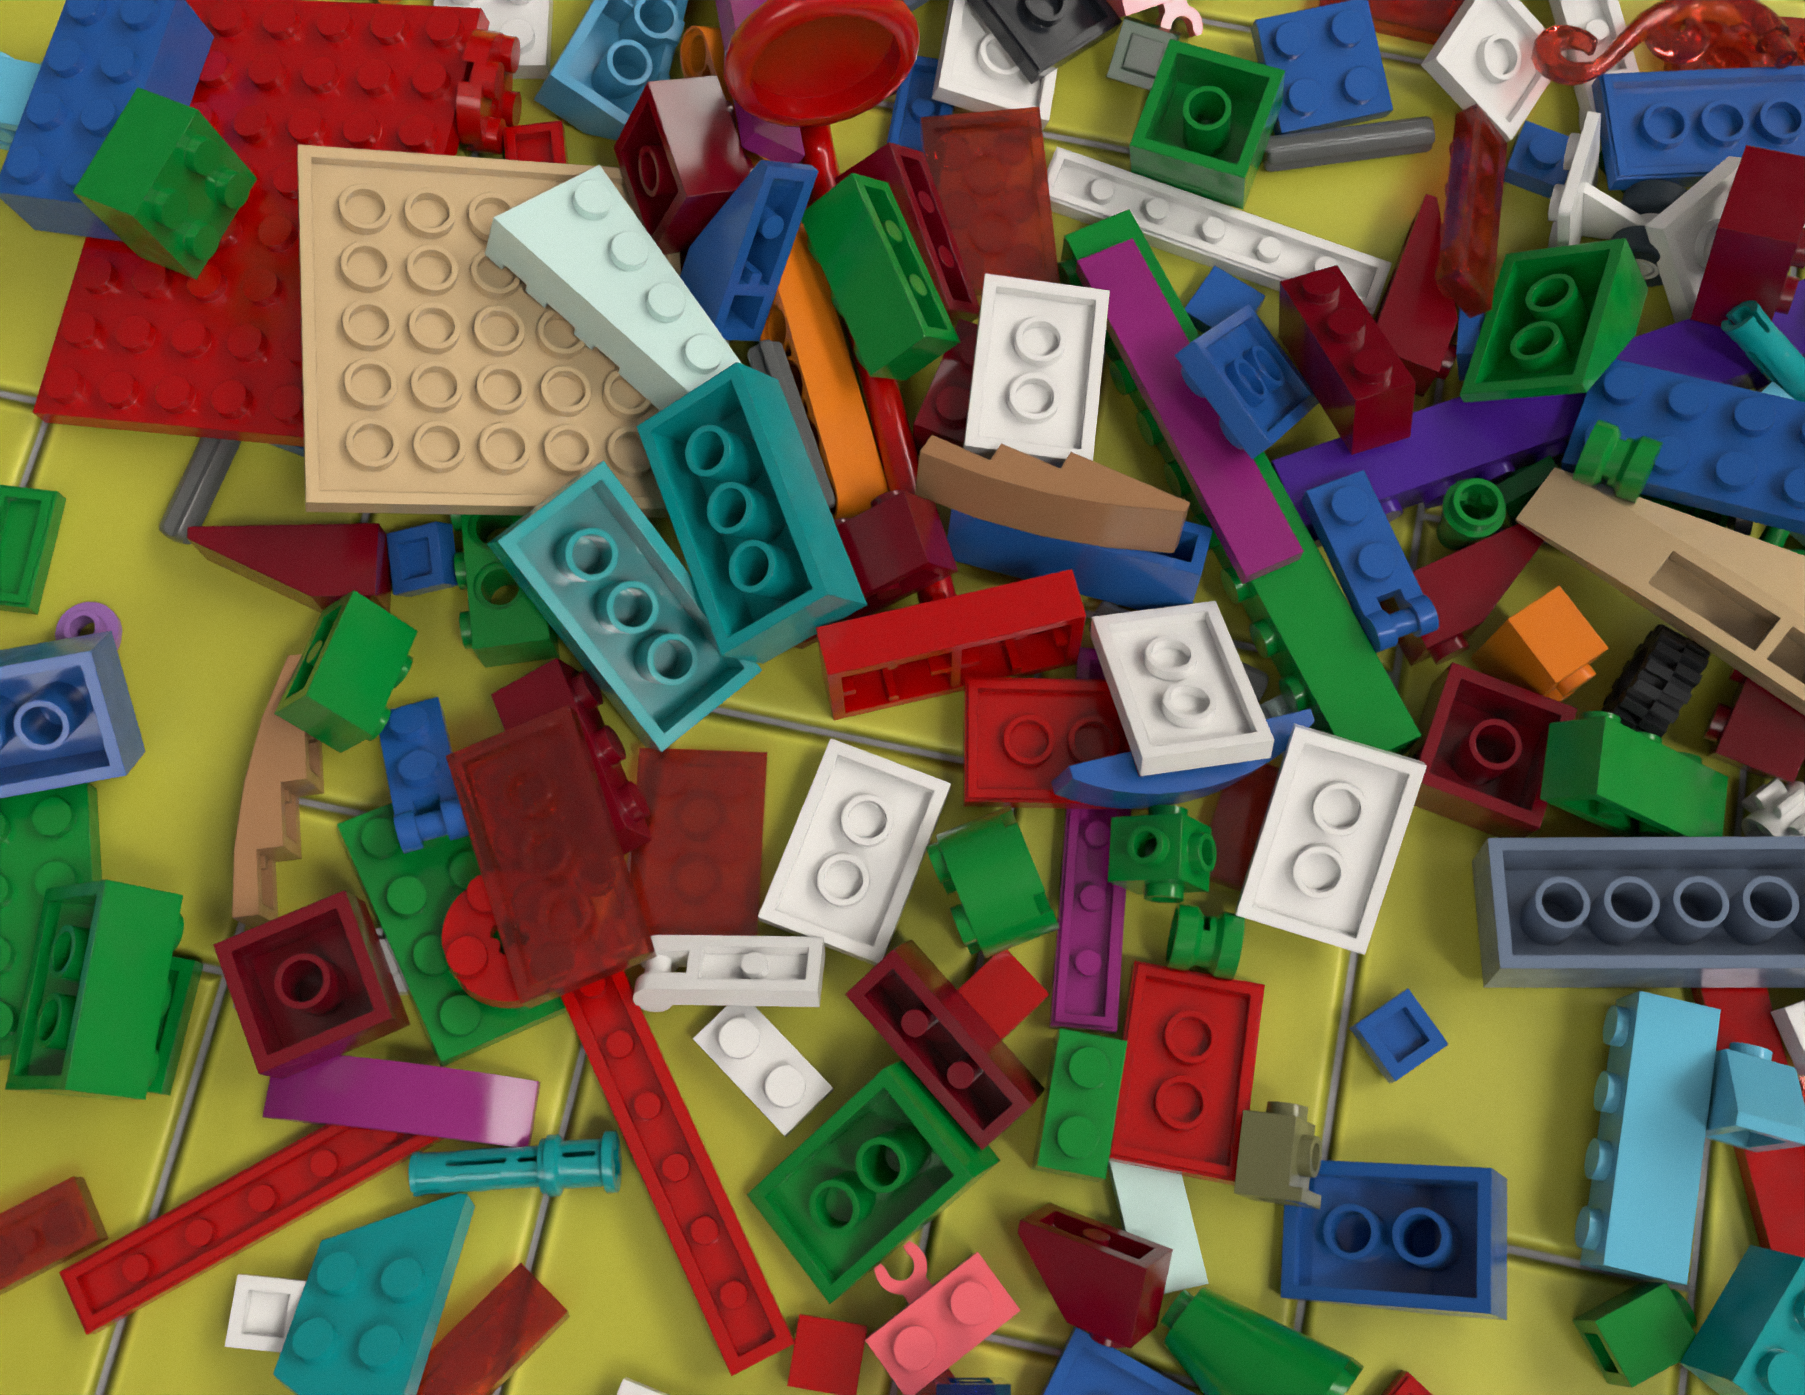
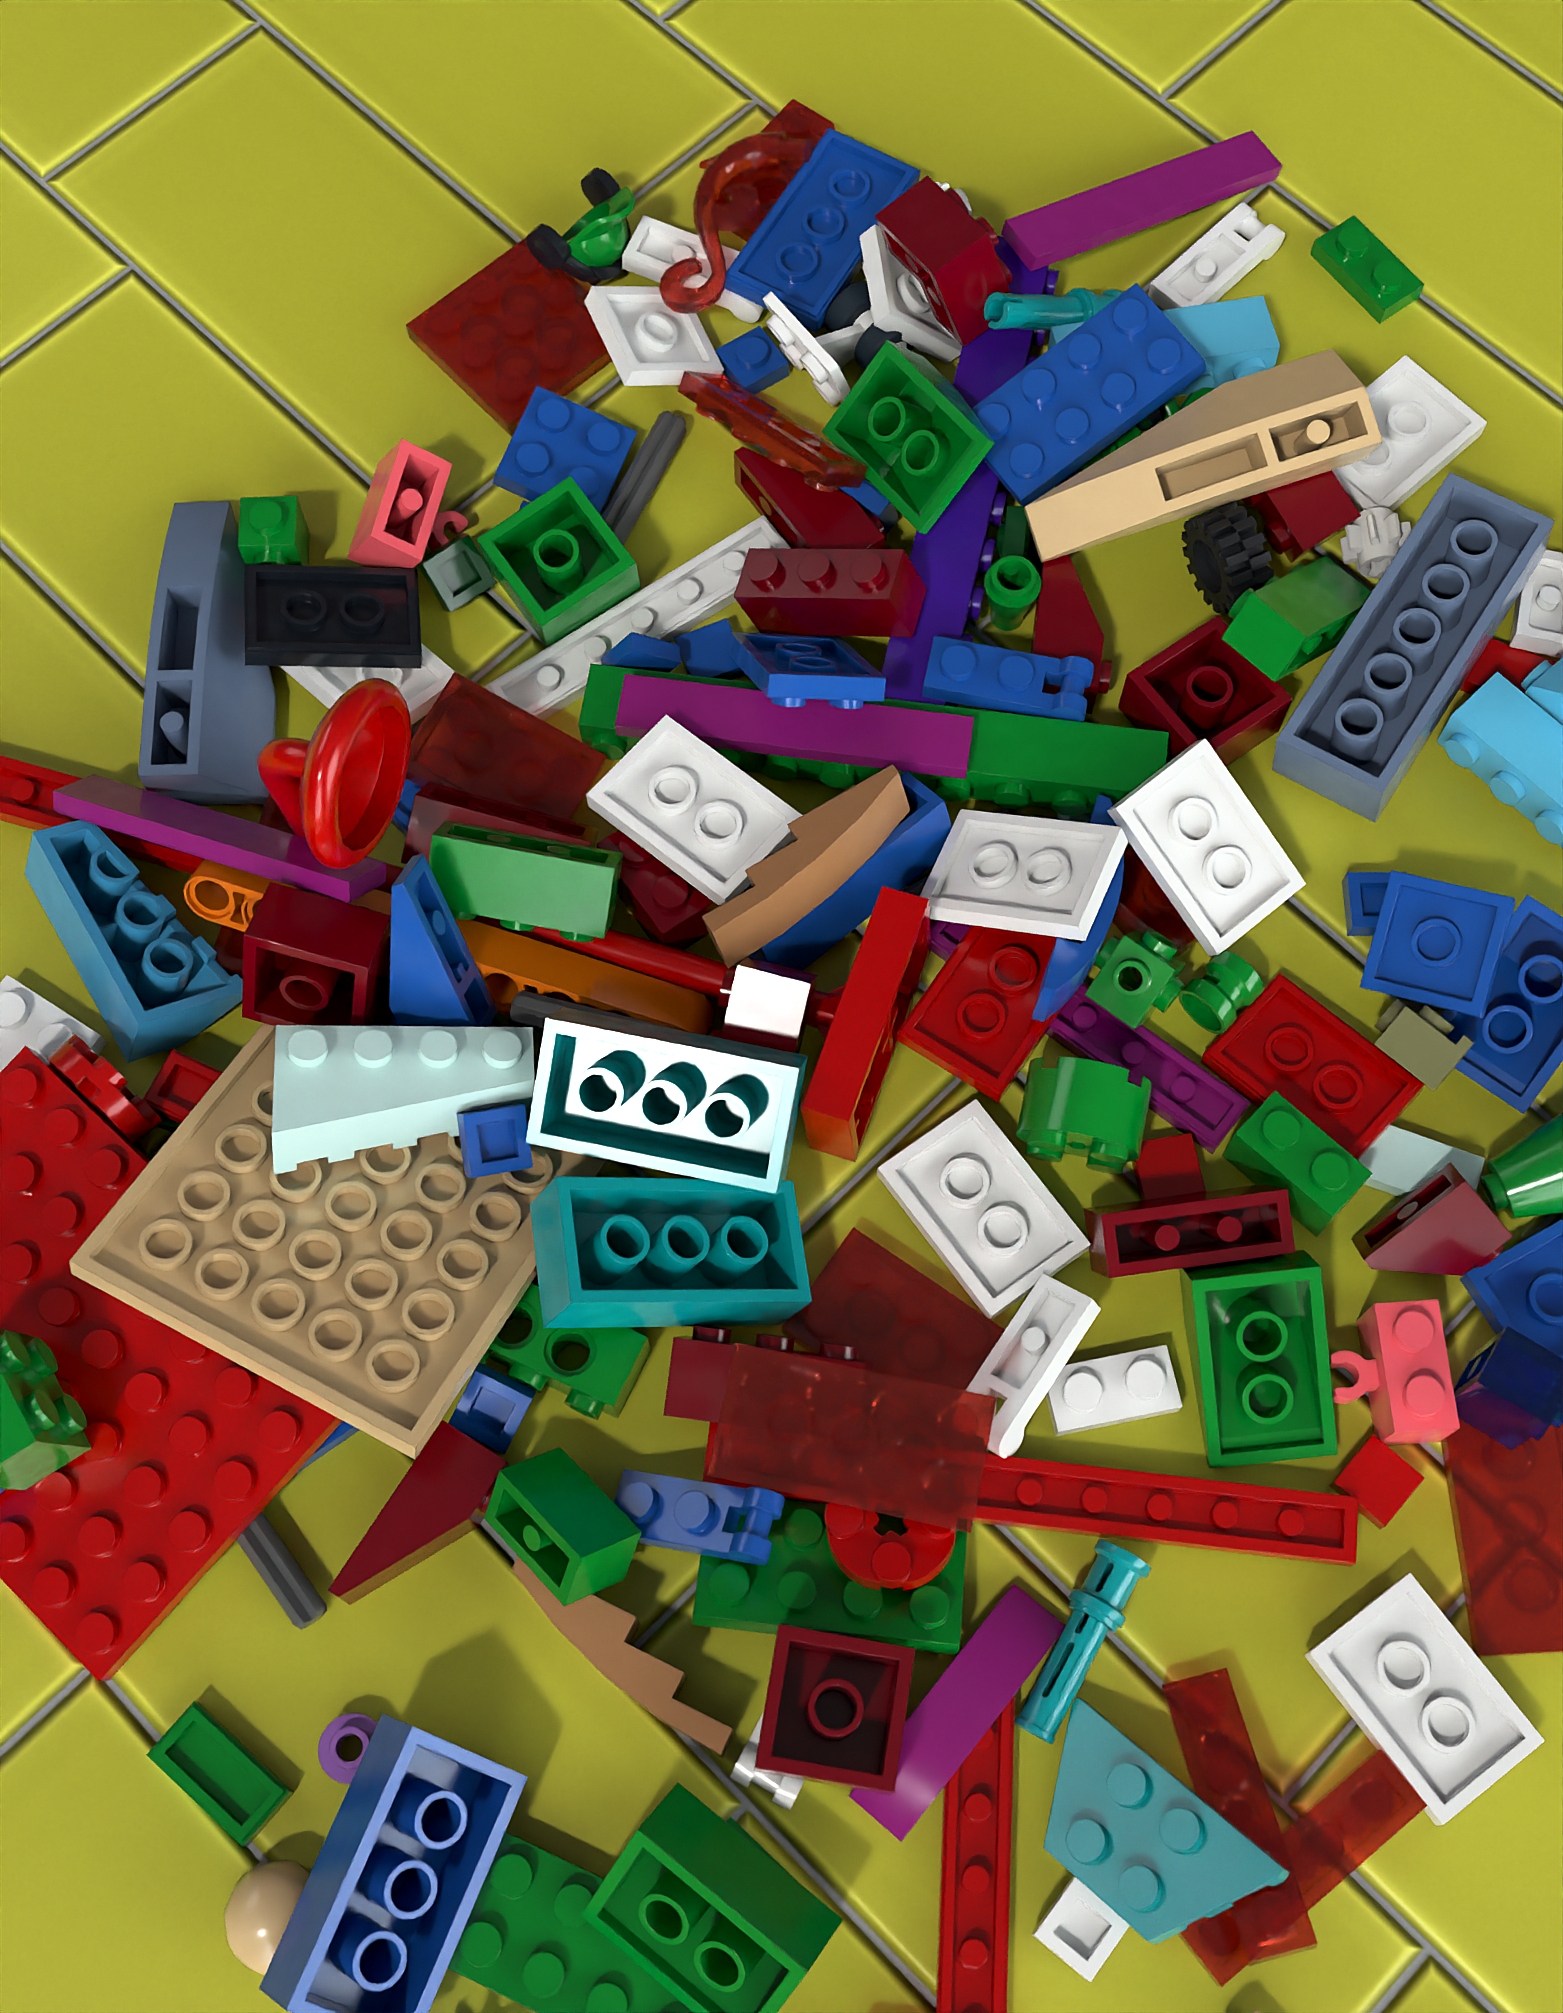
camera: 55 degrees left, 5 degrees down
orange brick [1471,585,1609,702] -> none
green wheel [1572,419,1663,503] -> none
none -> blue plate [456,1103,533,1178]
none -> blue tile [601,632,681,673]
none -> blue plate [1360,870,1516,1019]

